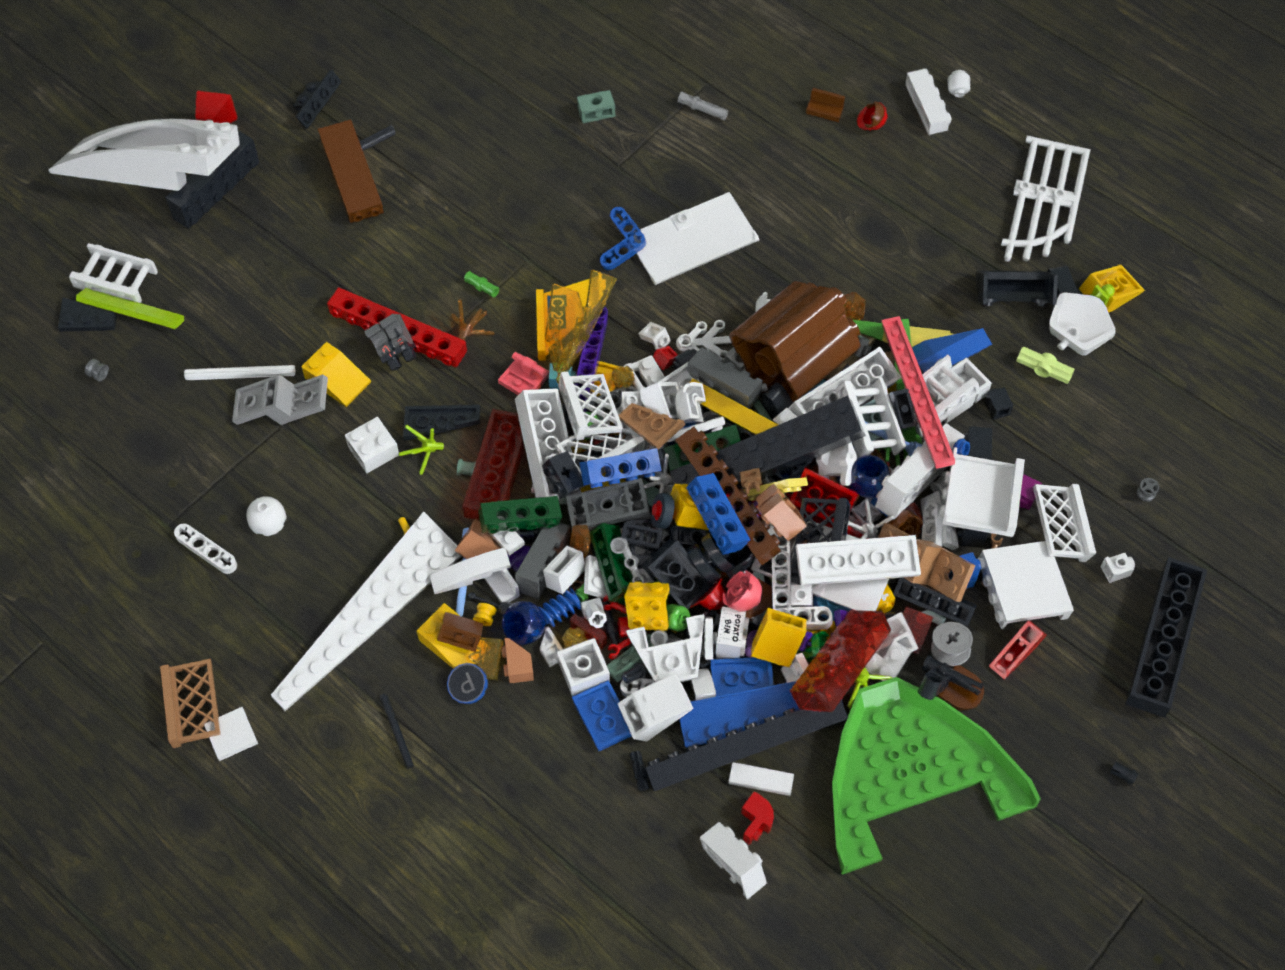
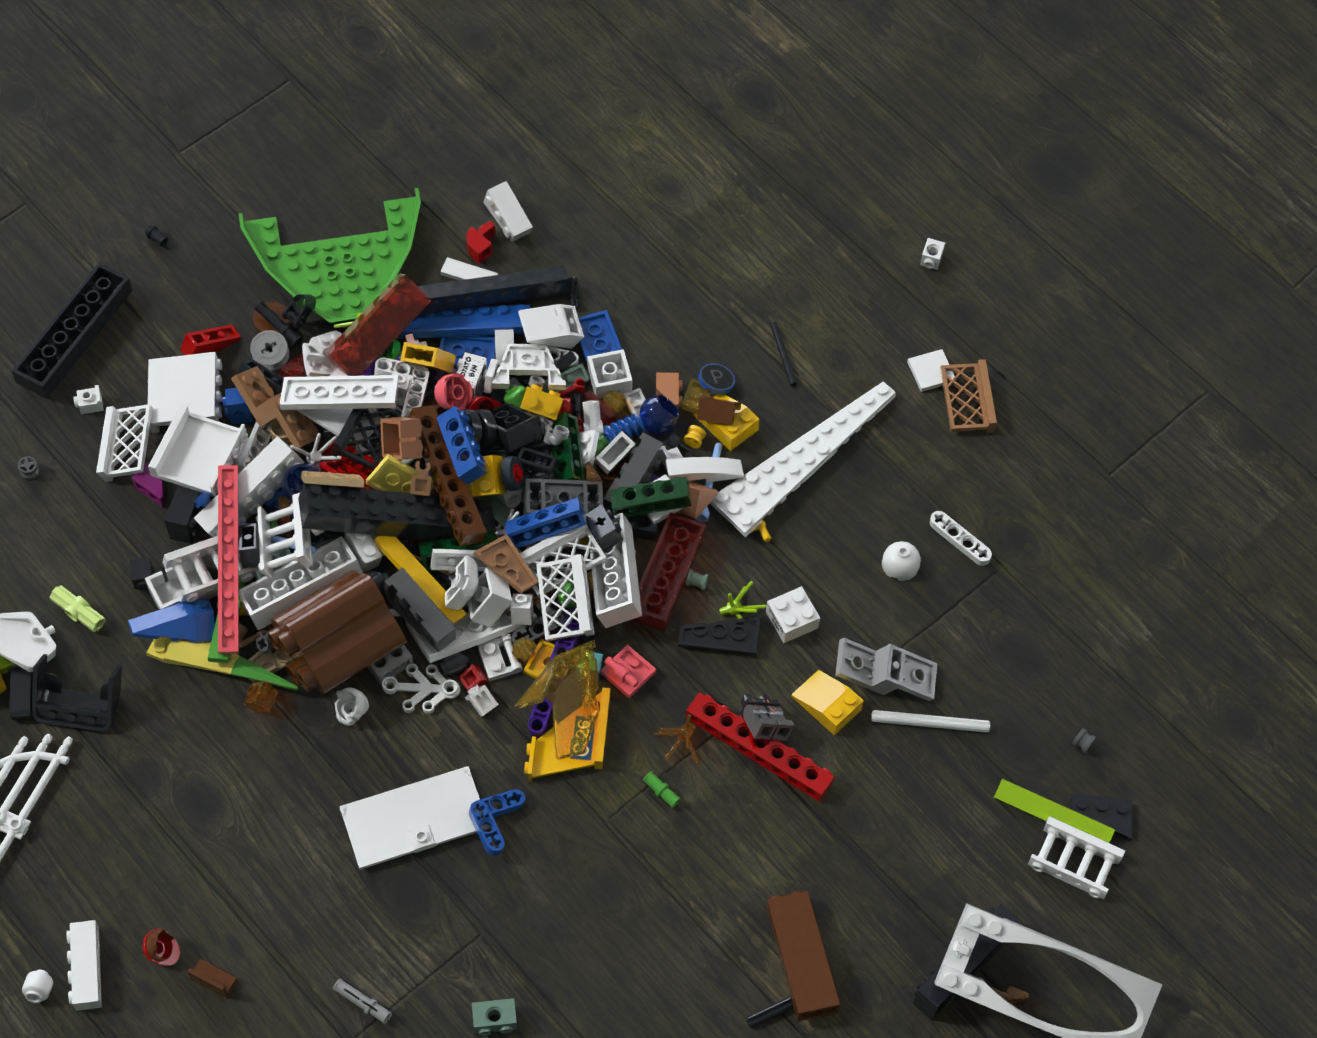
camera: 175 degrees left, 0 degrees up
none -> tan tile [301,471,364,487]
none -> white brick [920,238,945,270]

